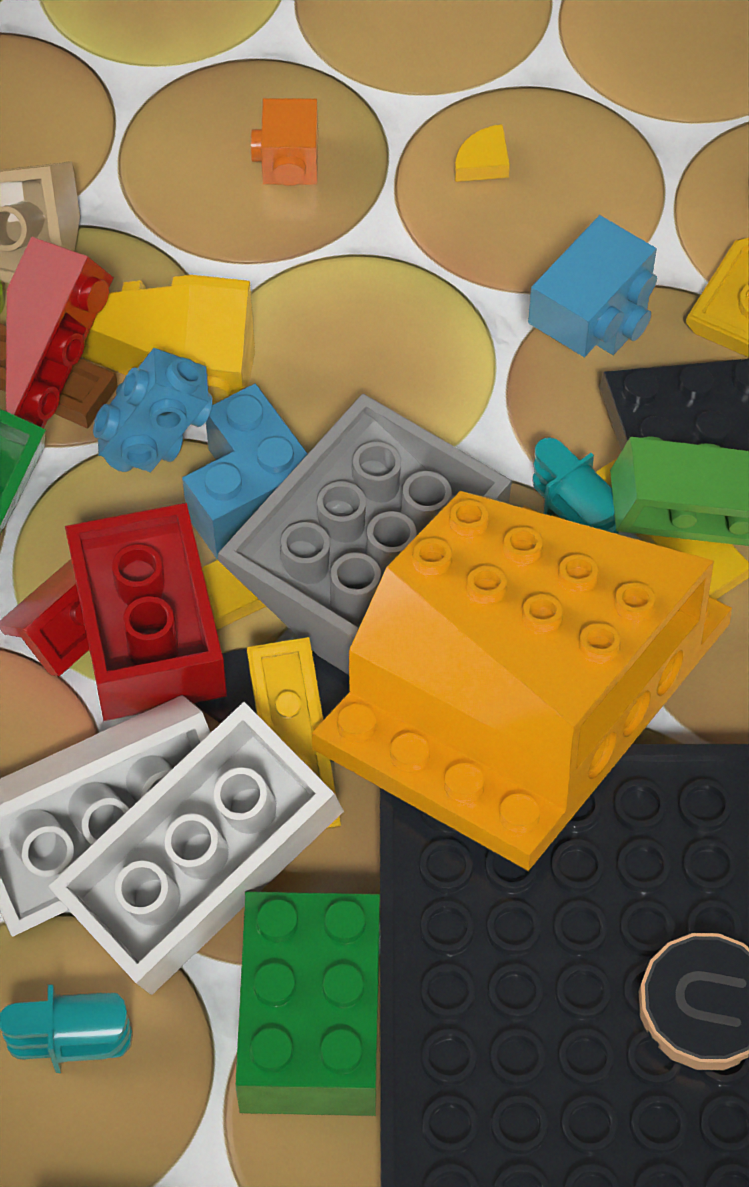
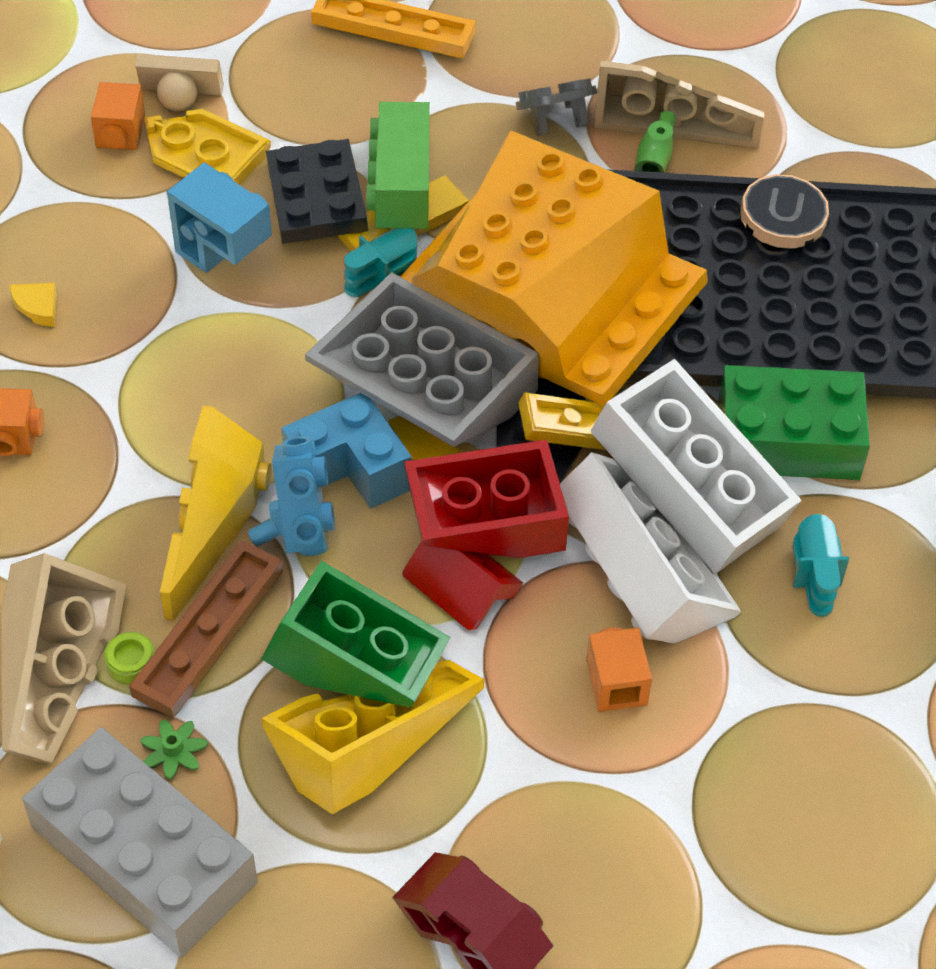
camera: 90 degrees left, 5 degrees down
slope [6,236,114,428] -> none

